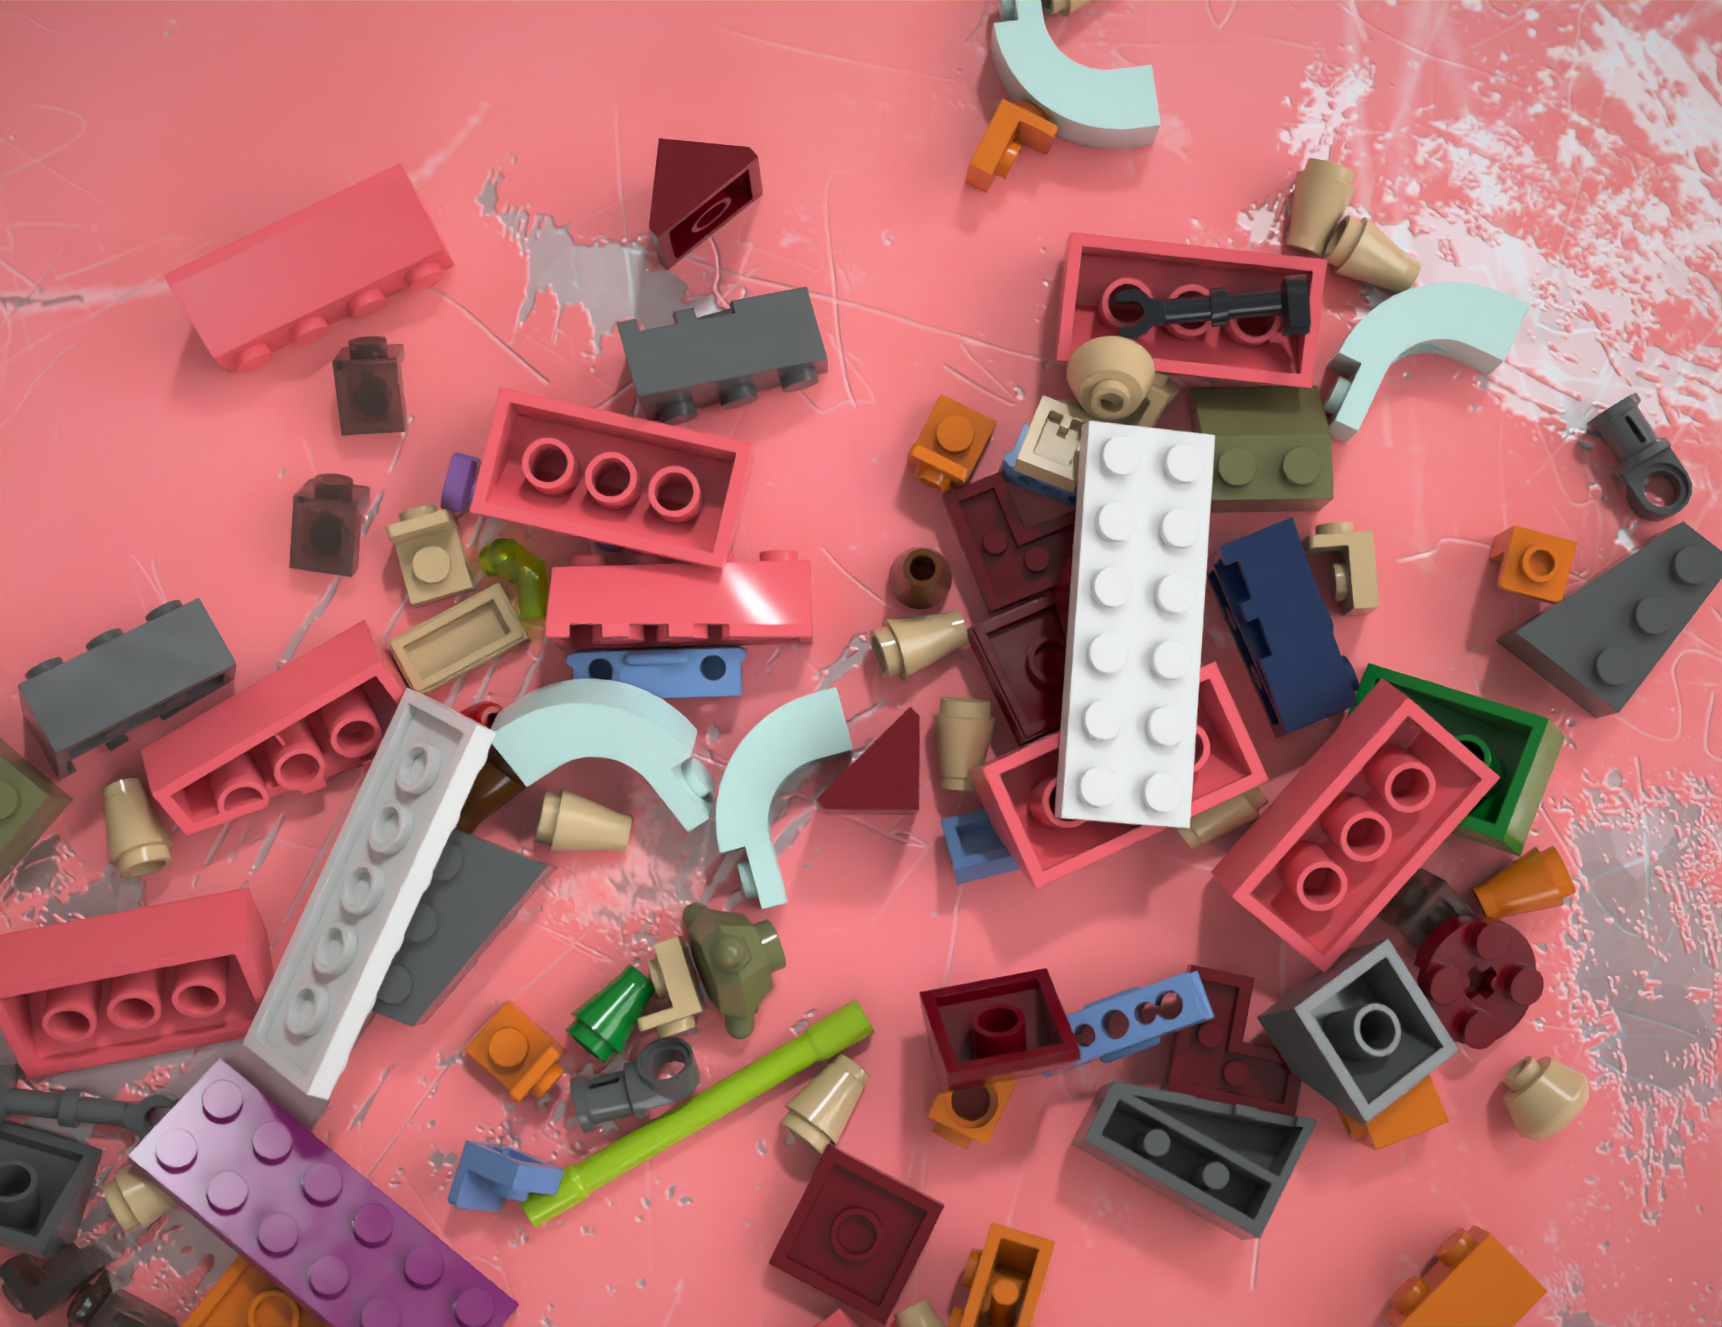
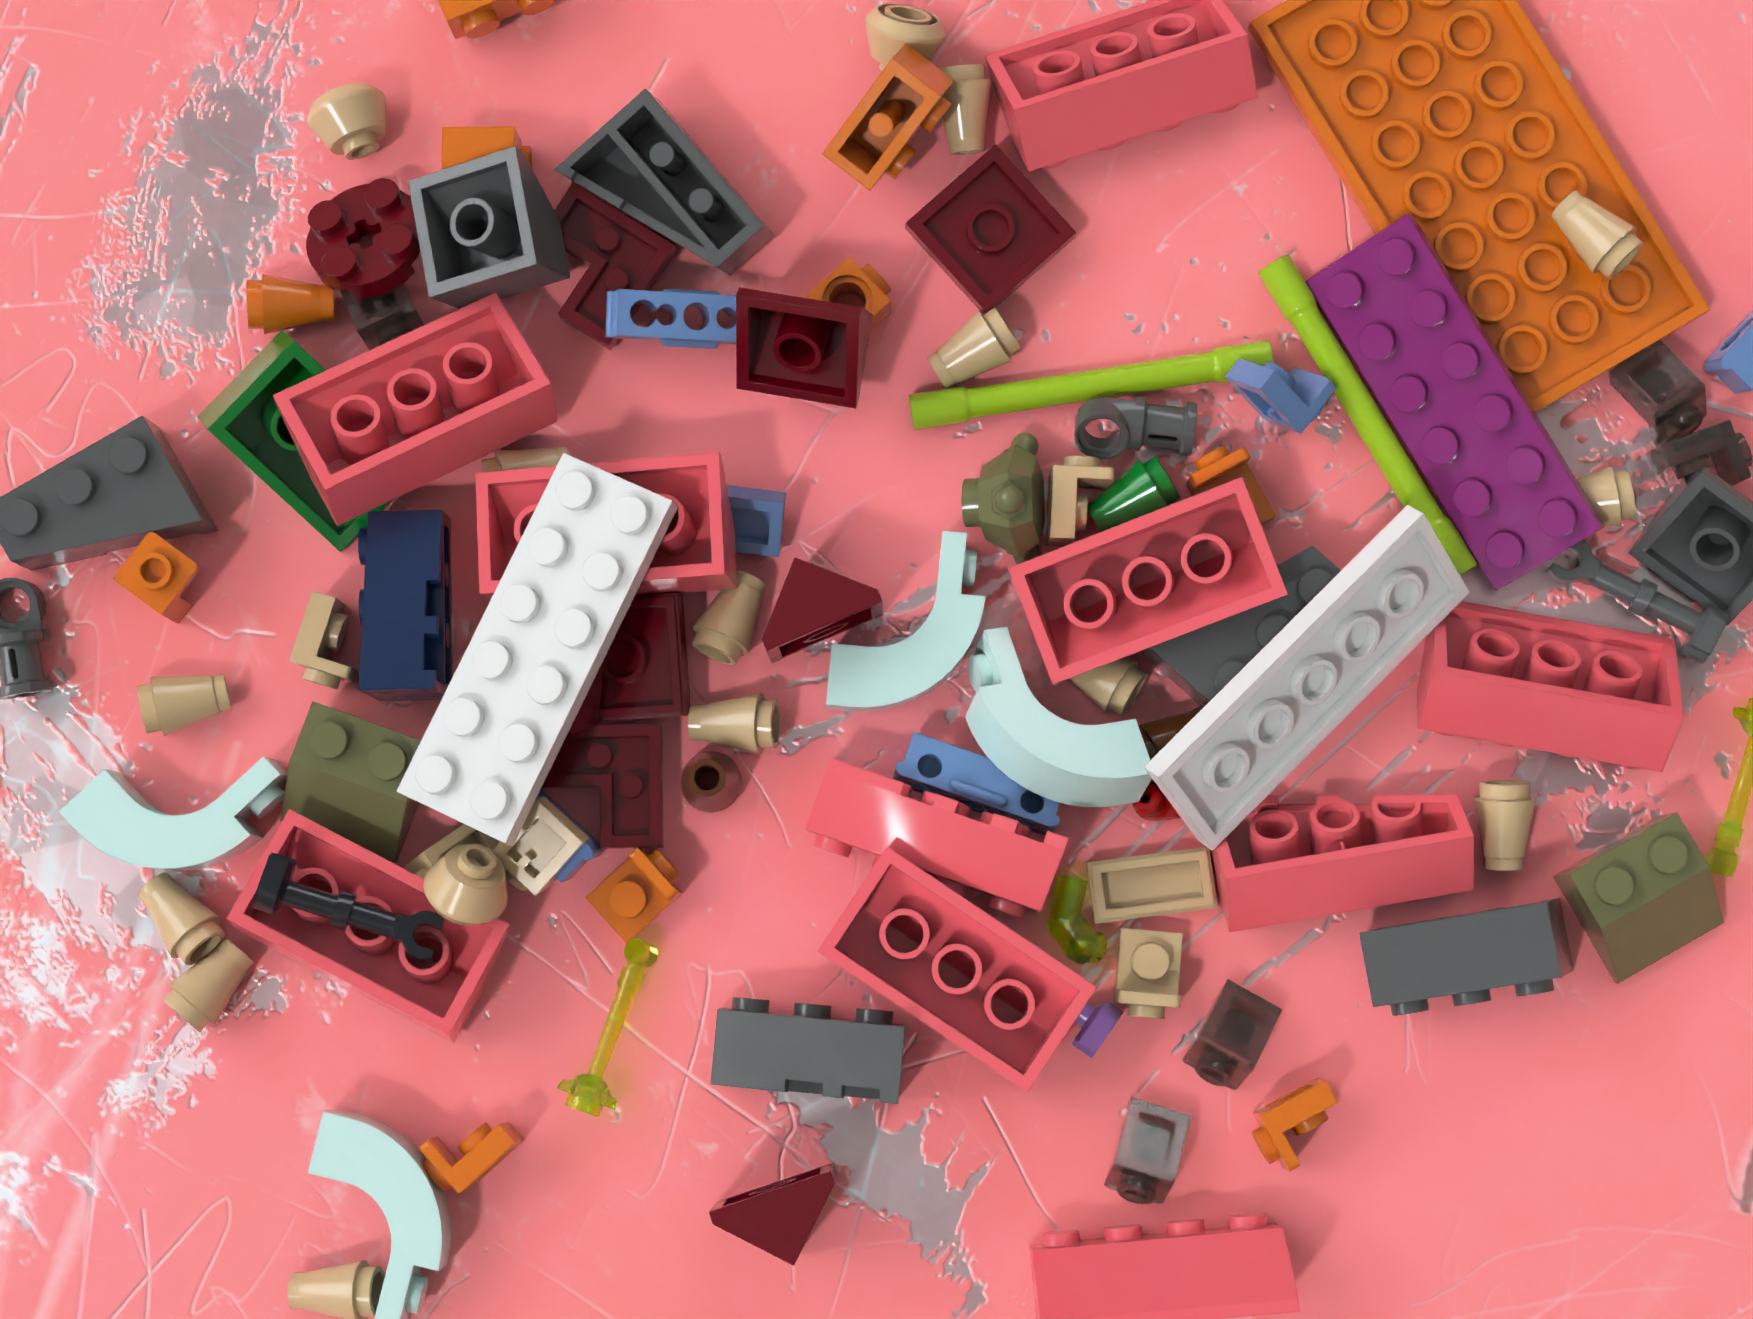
camera: 155 degrees left, 0 degrees up
none -> tan cone [136,674,232,736]
none -> clear neon green piece [557,938,658,1117]
none -> coral slope [1008,477,1288,684]
none -> orange bracket [1251,1078,1338,1172]
none -> lime piece [1258,254,1478,575]

